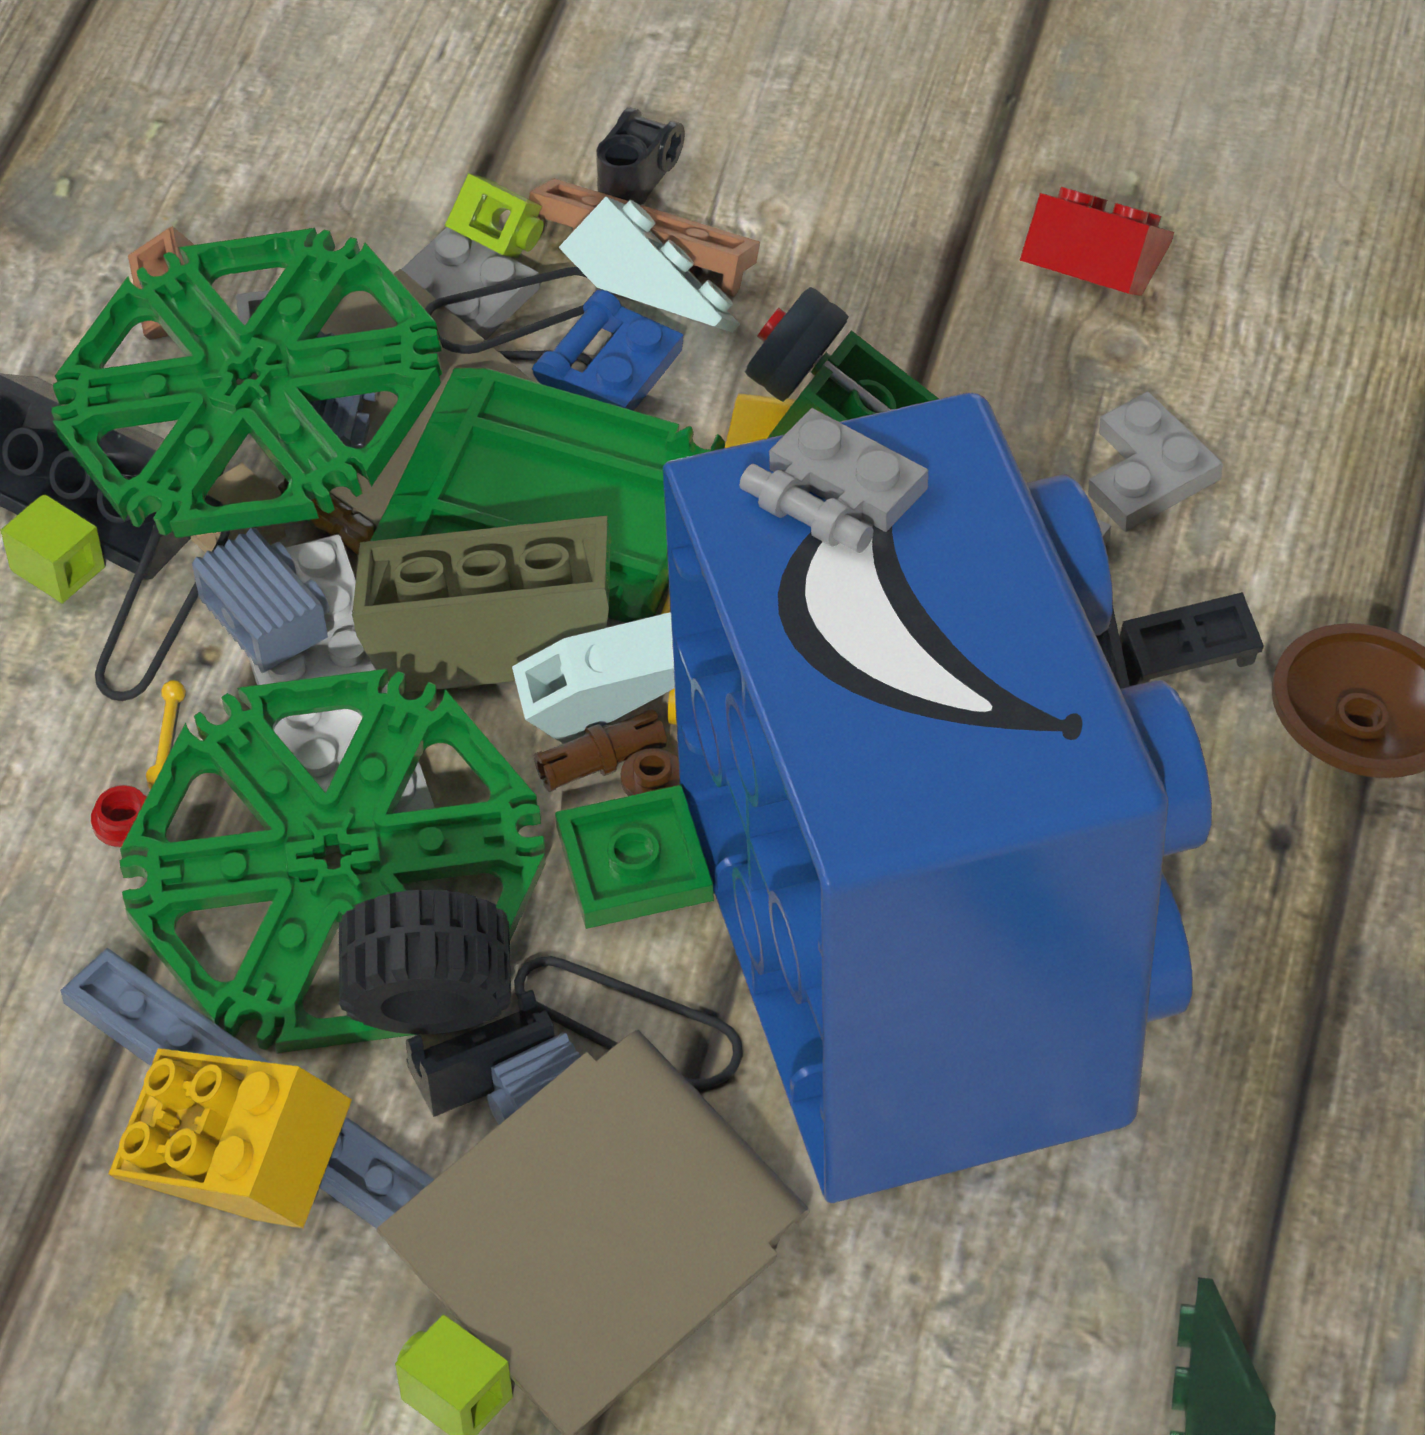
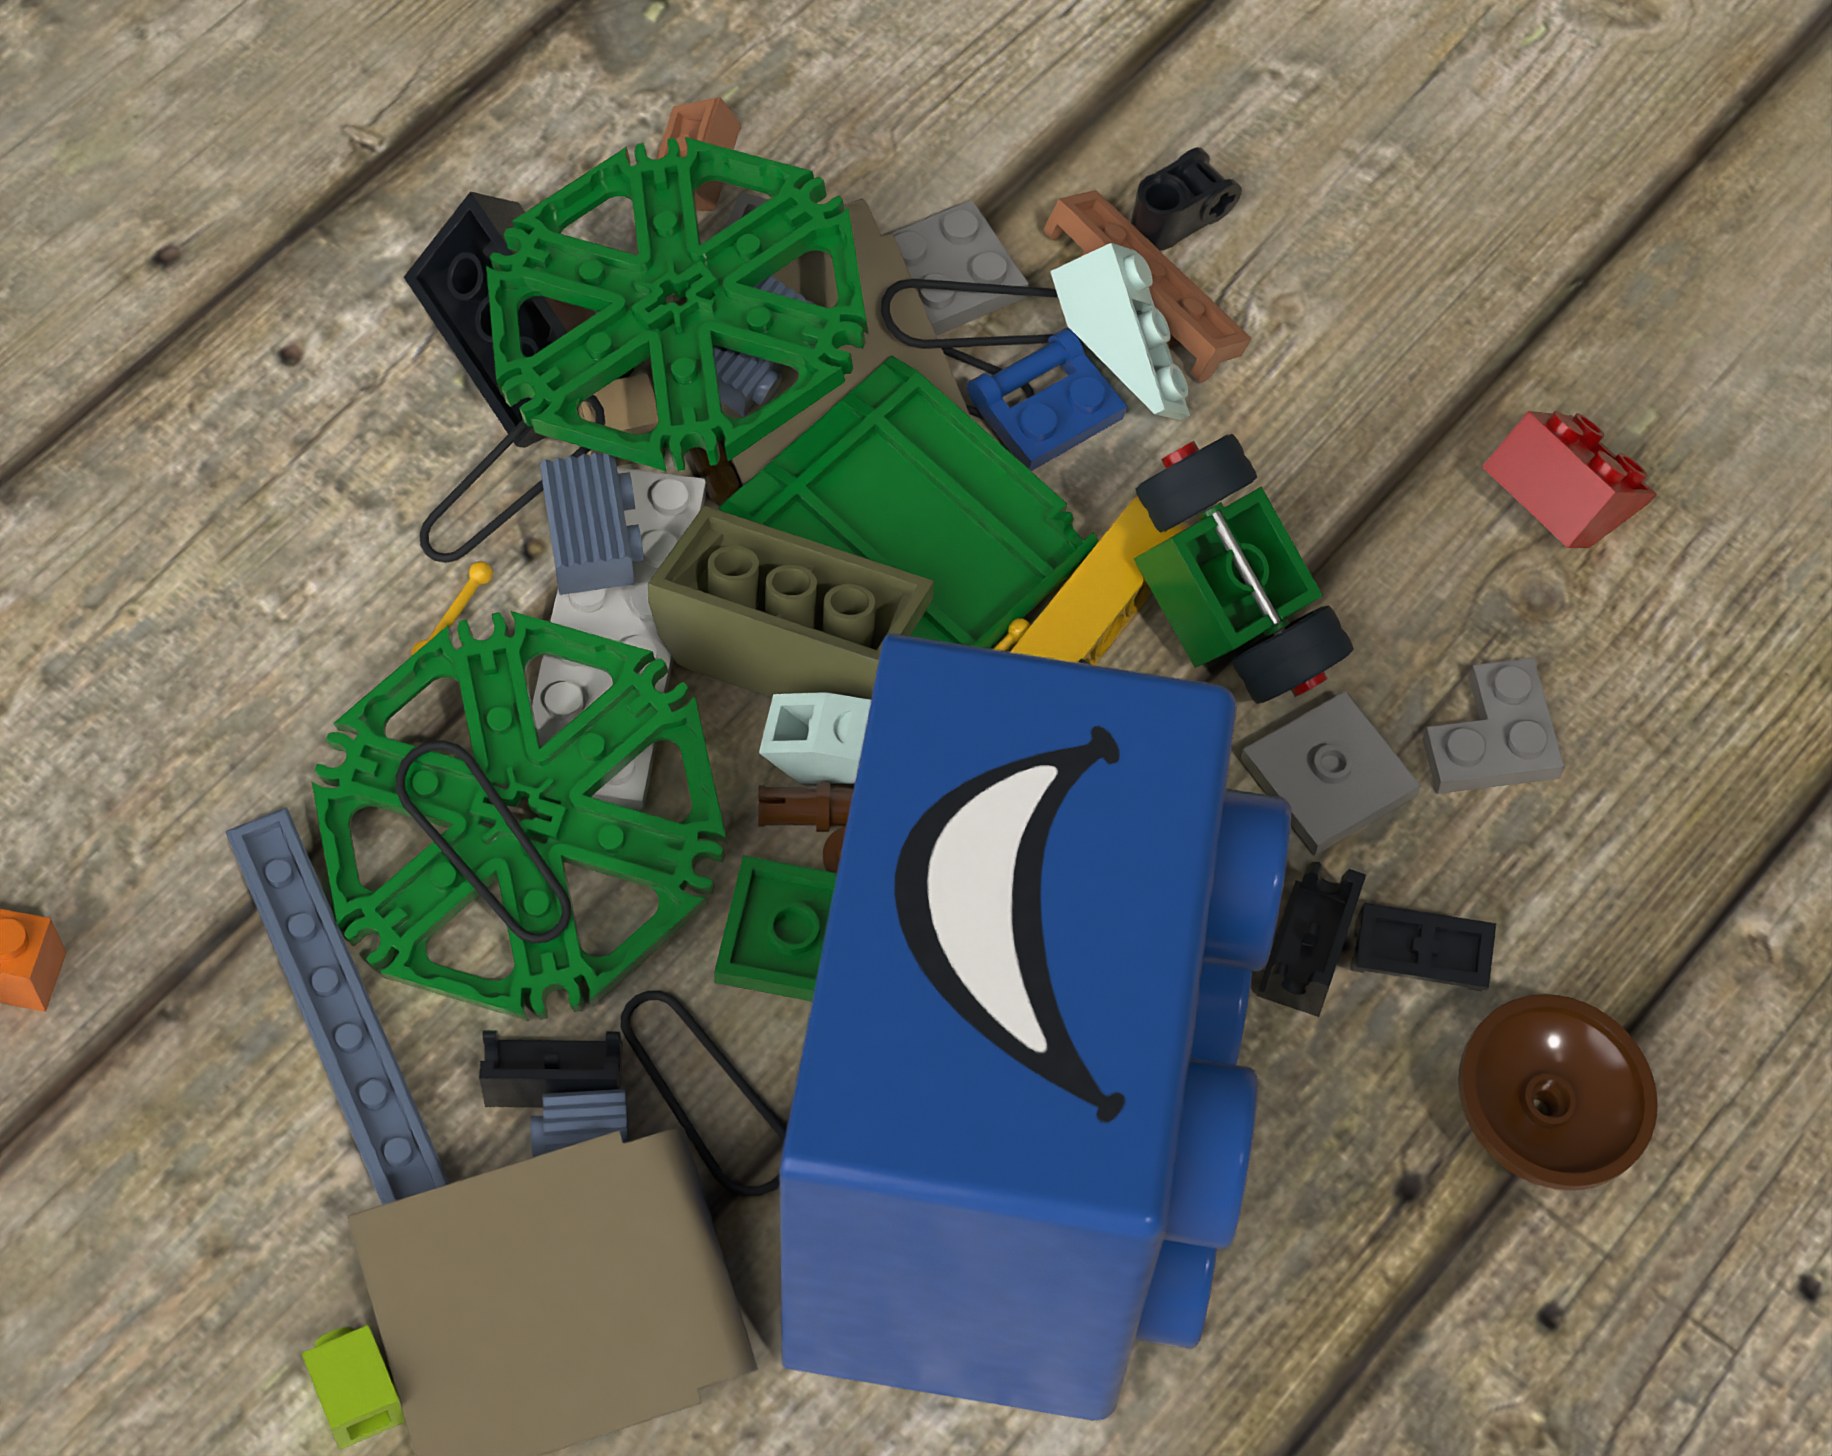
camera: 20 degrees right, 10 degrees up
lime panel [0,495,105,604] -> none
red plate [91,785,147,847] -> none
yellow slope [108,1048,352,1228] -> none
black tyre [339,889,511,1034] -> none
lime brick [445,173,544,258] -> none
light grey plate [739,408,928,553] -> none
none -> black piece [396,740,571,944]

